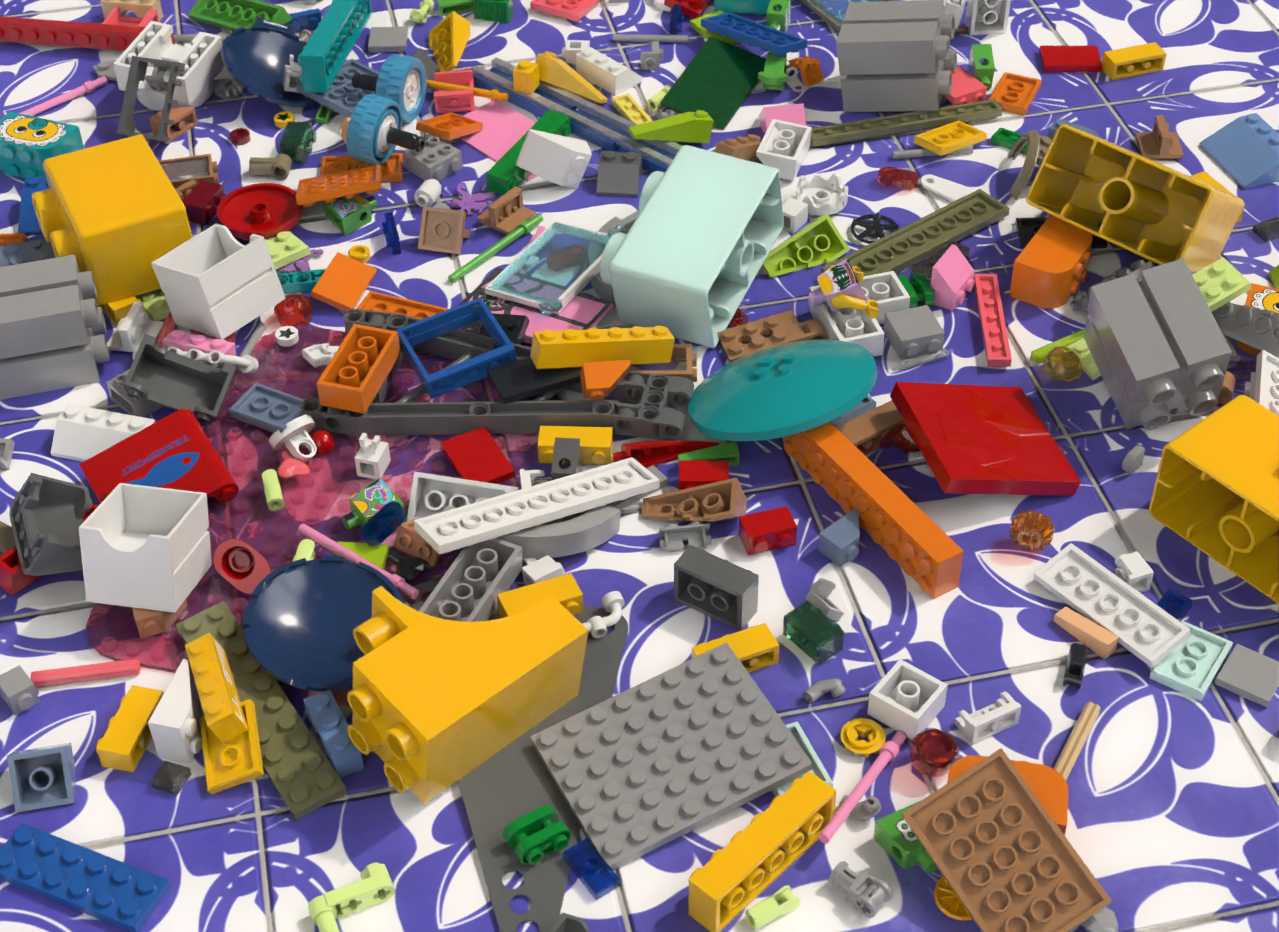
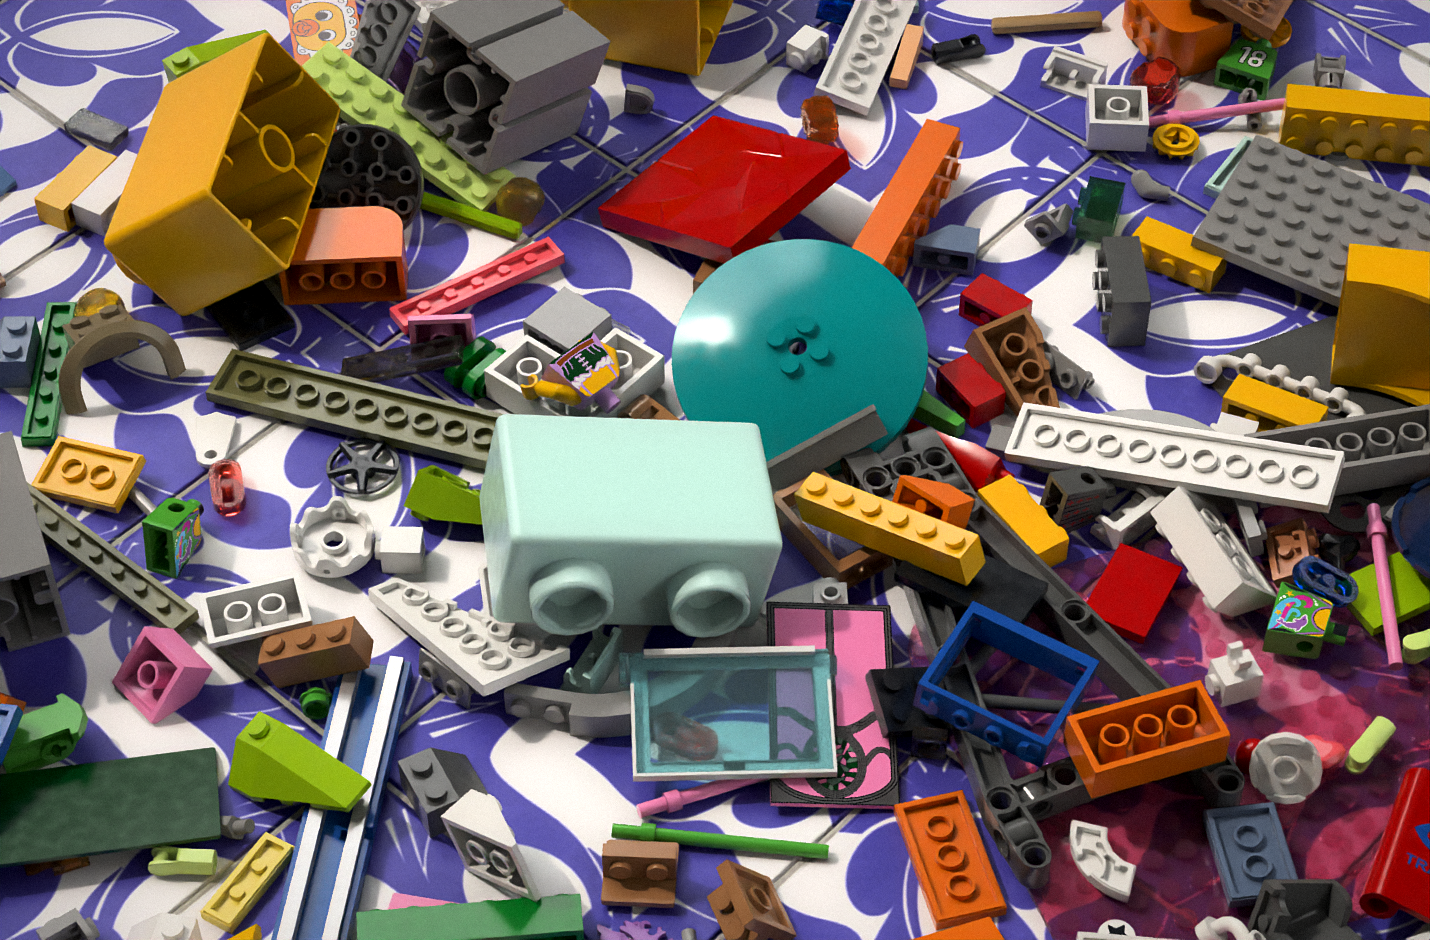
camera: 125 degrees left, 5 degrees up
none -> bright green torso [142,498,204,579]
none -> light grey panel [766,404,888,495]

